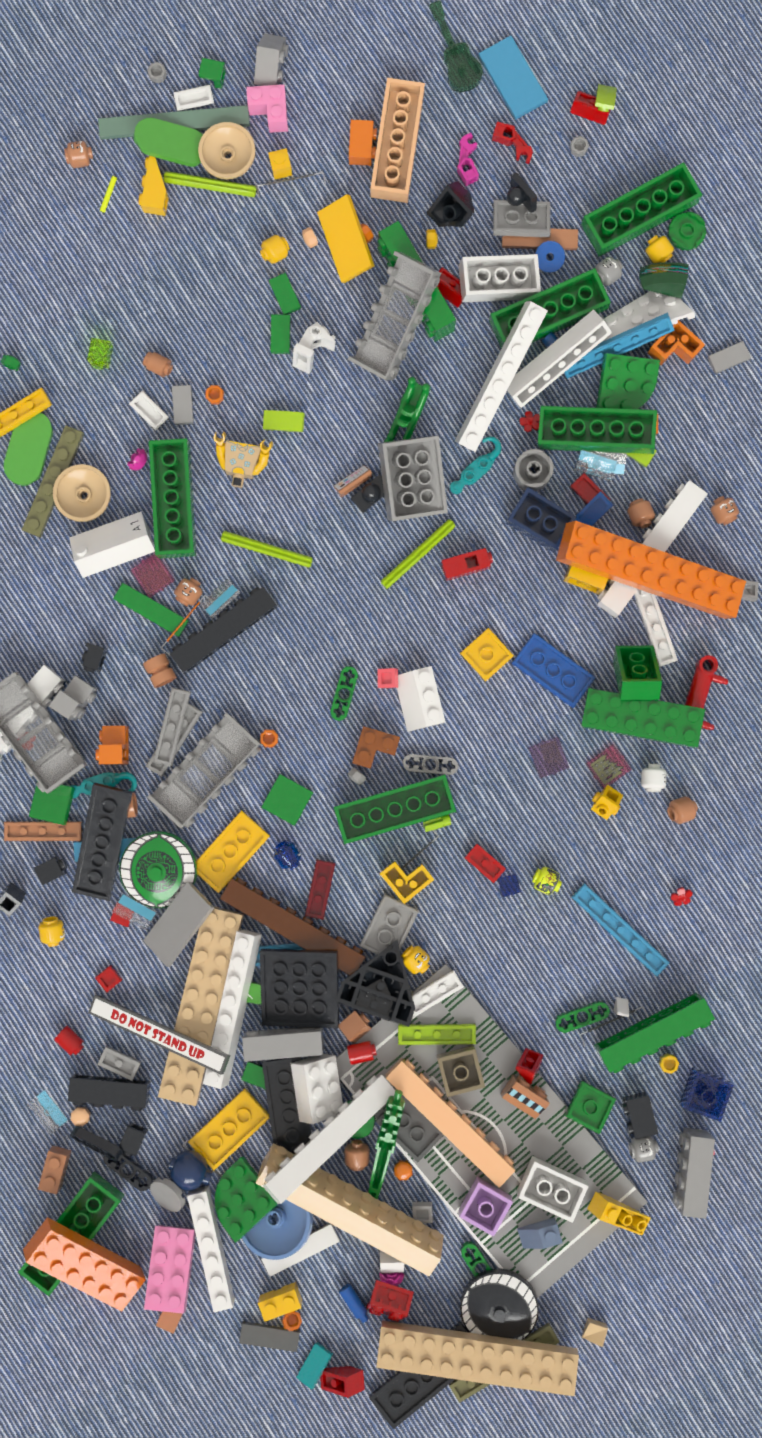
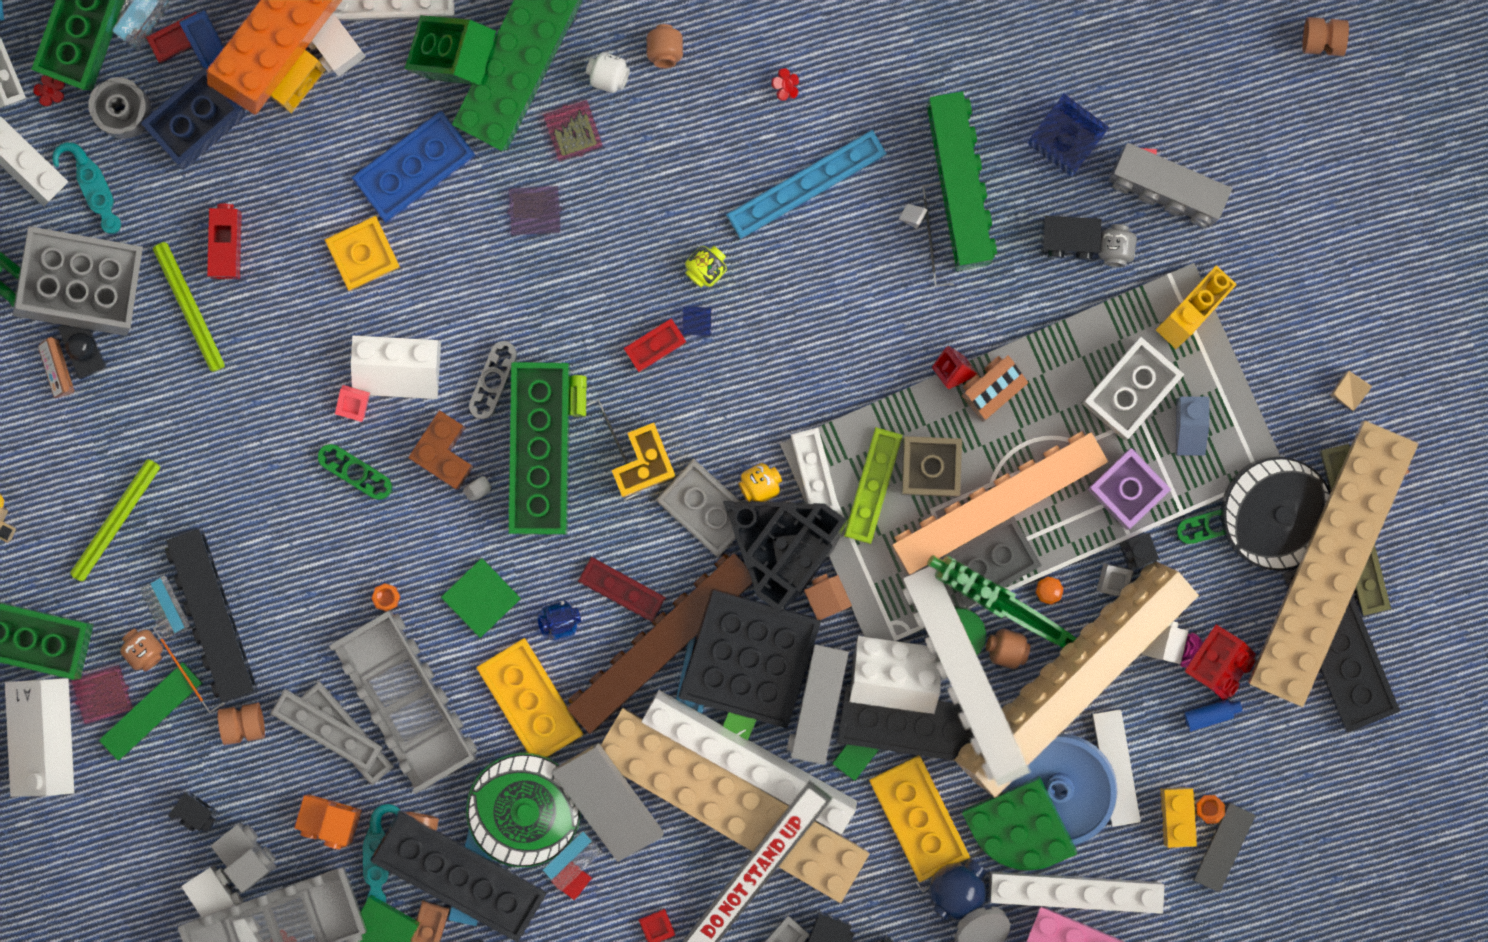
camera: 75 degrees left, 0 degrees up
teal tile [296,1342,333,1390] -> none
red slope [320,1366,365,1398] -> none
red brick [347,1041,377,1065] -> none
green beam [555,1001,610,1033] -> none
green tile [564,1081,616,1134] -> none
yellow brick [591,784,623,820] -> none
yellow tile [659,1053,679,1074] -> none
none -> black brick [1119,533,1159,569]

